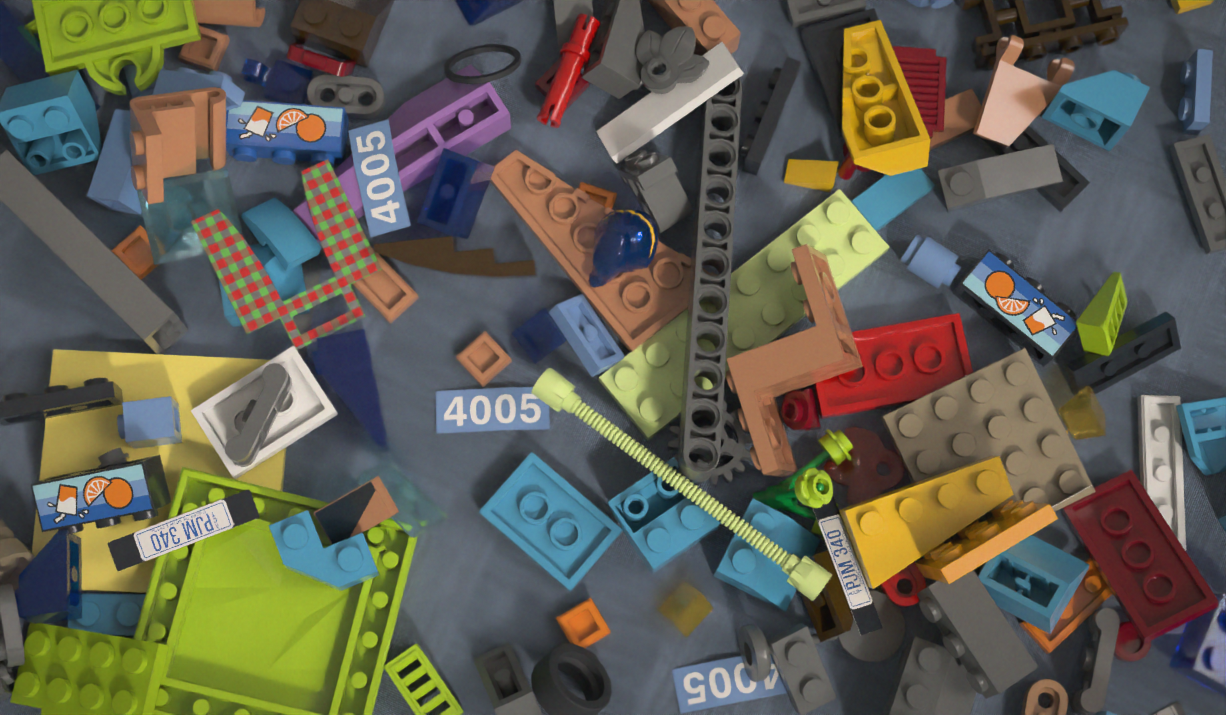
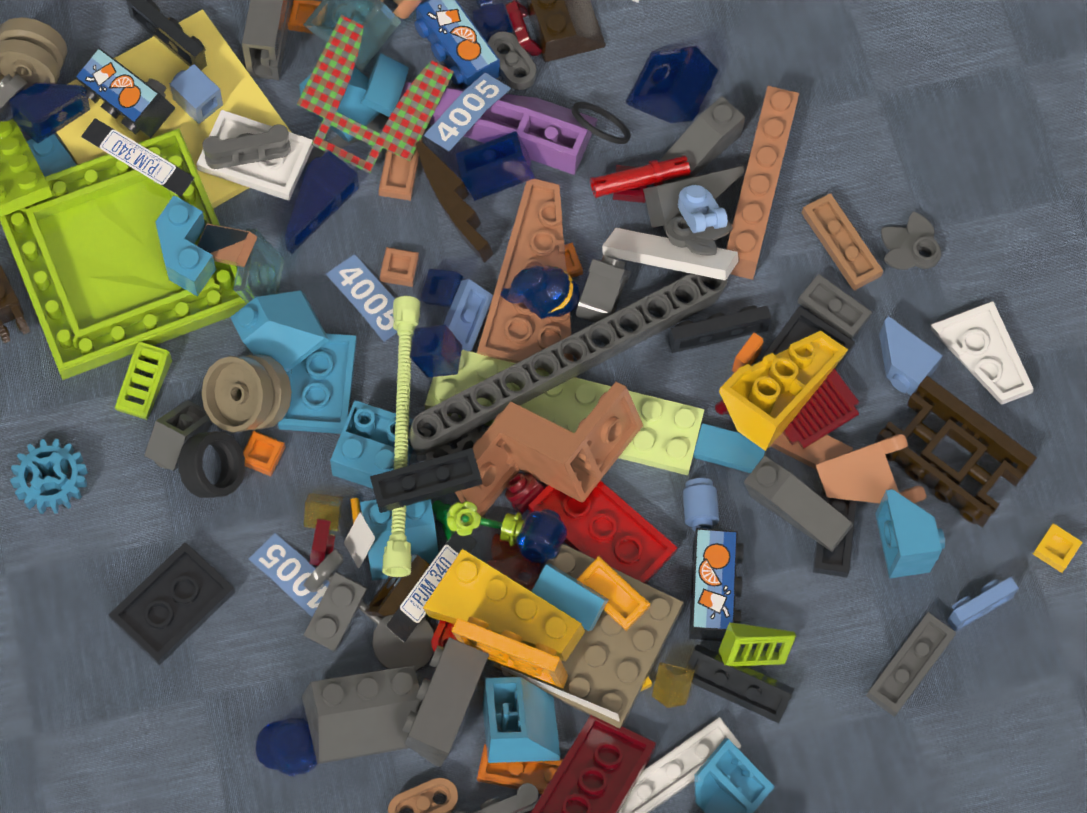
camera: 55 degrees right, 10 degrees down
yellow piece [784,159,839,192] -> none
none -> dark tan wheel [201,354,292,432]
none -> dark azure slope [230,290,329,373]
none -> dark red plate [309,519,336,566]
none -> white sticker [344,513,375,568]
none -> light orange piece [350,498,361,524]
none -> black plate [370,448,483,513]
none -> clear blue brick [410,324,462,378]
none -> clear blue head [516,509,567,563]
none -> dark azure tile [531,563,609,631]
none -> light orange tile [576,556,651,631]
none -> light blue plate [678,185,728,233]
none -> orange tile [732,333,764,372]

